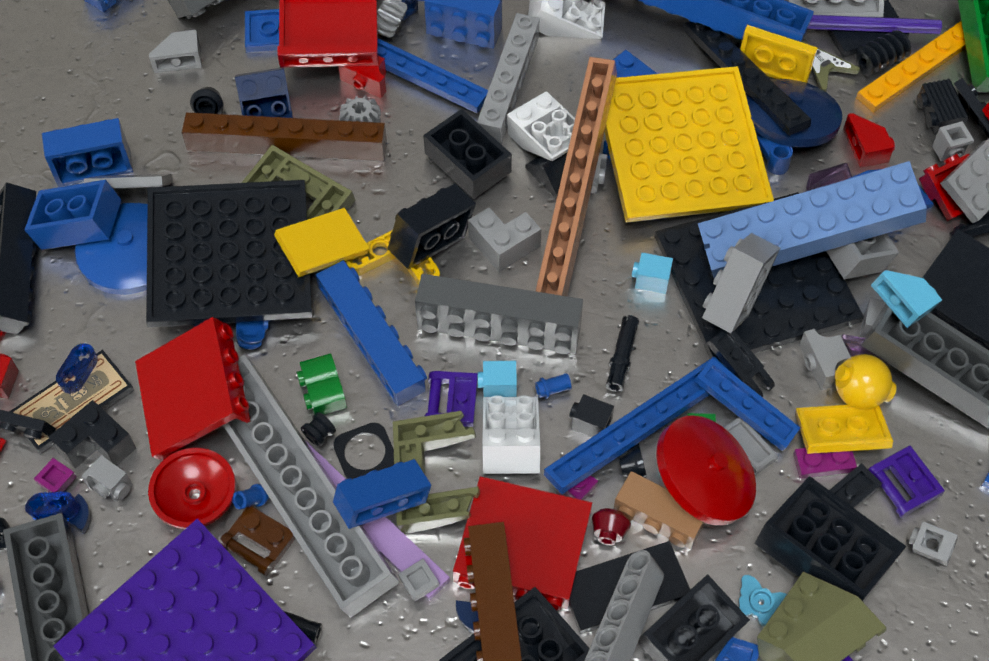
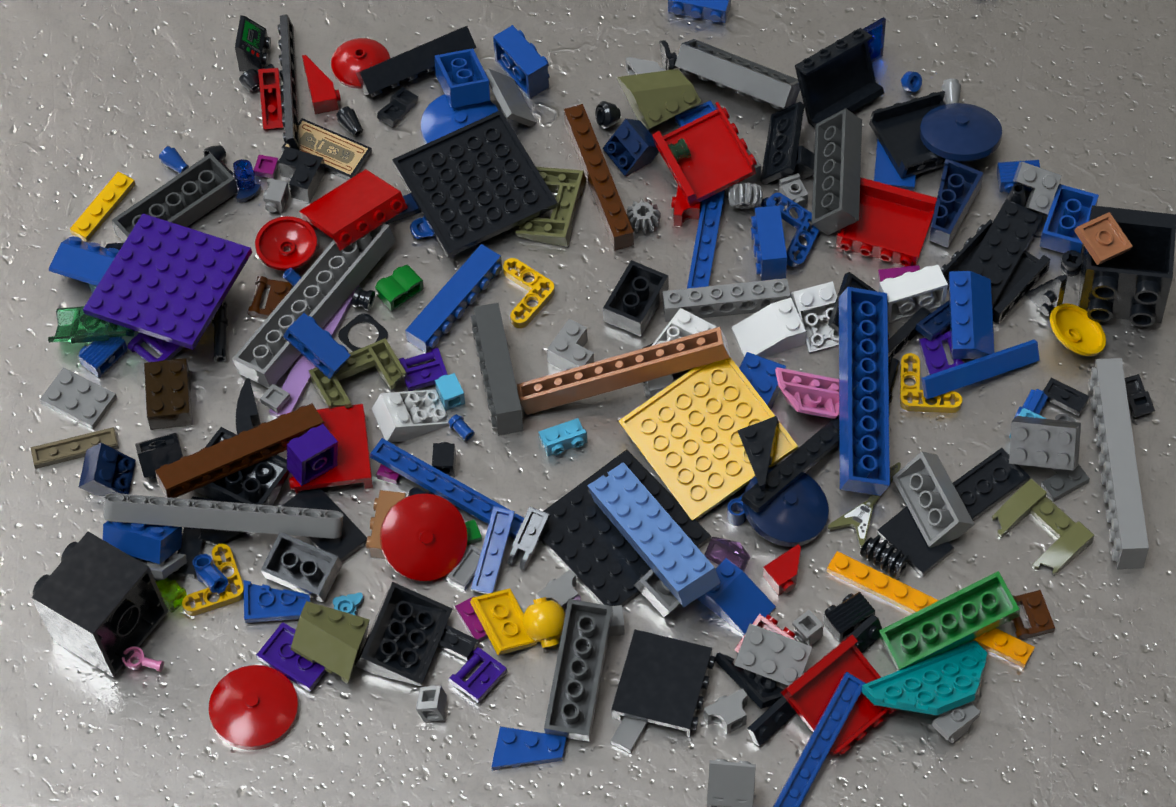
camera: 70 degrees right, 0 degrees up
clear blue beam [56,343,98,394] -> none
yellow tile [274,208,370,277] -> none
black brick [388,183,476,269] -> none
dark red cone [592,508,631,545] -> none
black pin [606,315,639,392] -> none
medium azure brick [632,253,673,294] -> none
light grey brick [702,233,780,333] -> none
yellow tile [740,25,818,83] -> none
dark purple axle [808,15,942,34] -> none
medium azure slope [871,270,942,328] -> none
none -> black slope [236,379,261,435]
none -> dark purple brick [287,424,338,486]
none -> black cone [336,106,363,137]
none -> black slope [377,87,419,127]
none -> medium azure bracket [538,418,588,456]
none -> olive wedge [616,69,701,129]
none -> black animal [659,40,678,70]
none -> clear green wheel [668,138,691,163]
none -> white slope [732,298,806,357]
none -> black wing [737,416,779,491]
none -> bright pink wedge [775,367,839,419]

